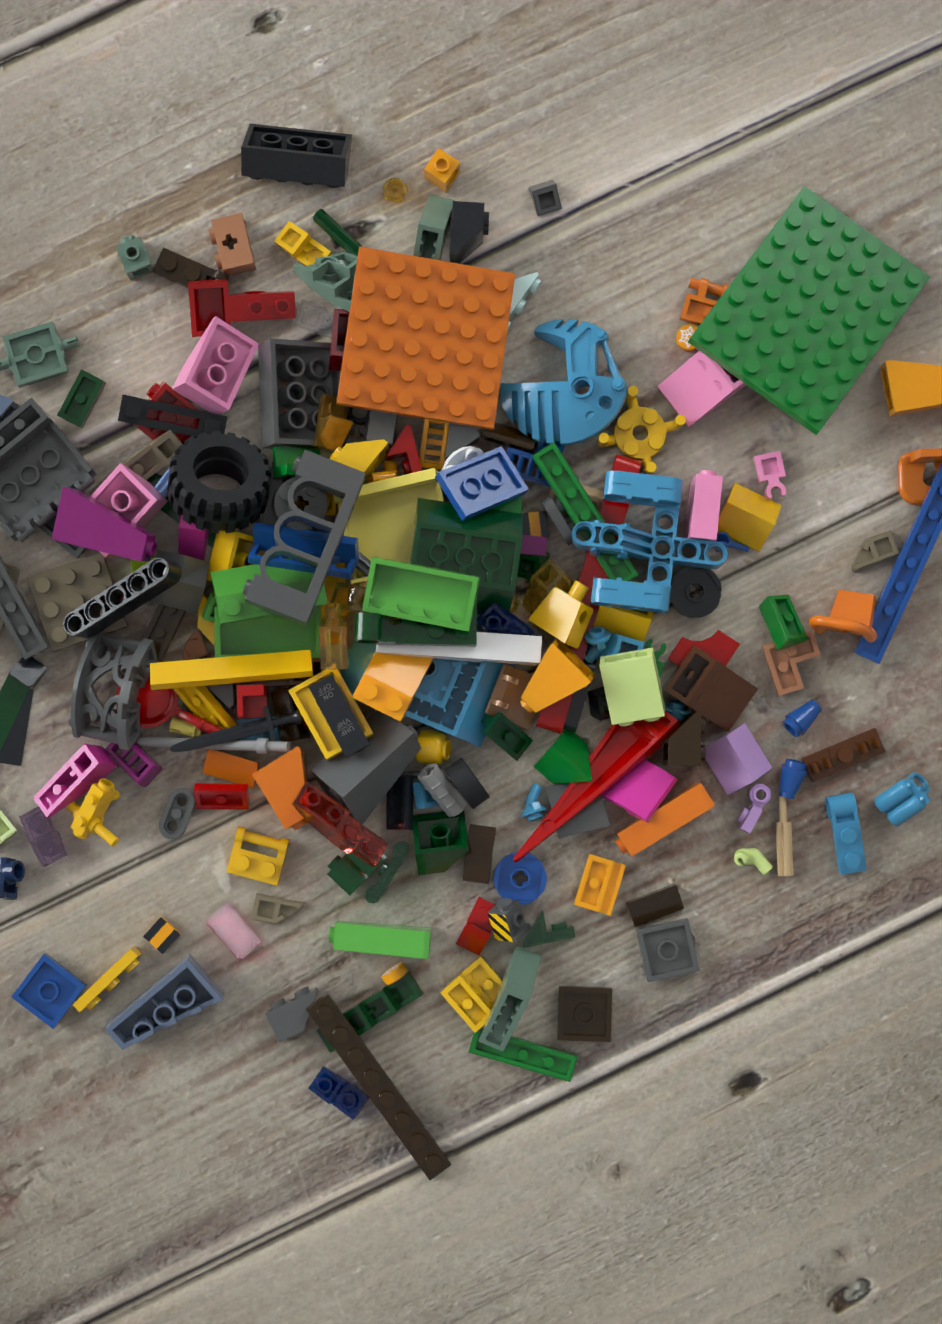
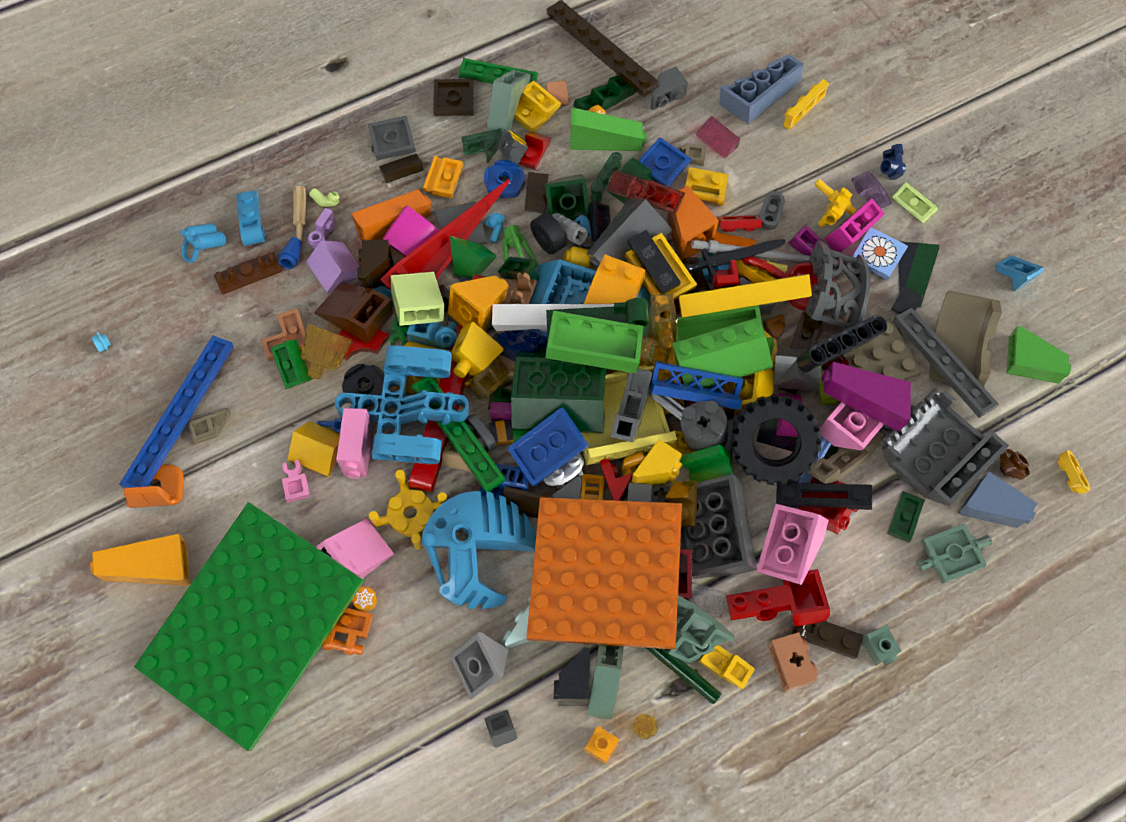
camera: 175 degrees right, 20 degrees down
blue plate [11,953,87,1029] -> none
tile [143,916,182,954] -> none
black slope [241,124,352,188] -> none
dark grey fence [242,450,366,627] -> none
clear blue slope [308,1066,369,1120] -> none
blue cone [782,700,822,737] -> none
orange piece [809,590,877,643] -> none
none -> clear yellow torso [301,324,353,379]
none -> light grey slope [450,632,508,700]
none -> bright green plant [502,225,538,263]
none -> nougat slope [546,80,569,106]
none -> dark grey arch [611,368,653,442]
none -> blue tile [638,137,691,190]
none -> tile [853,227,908,280]

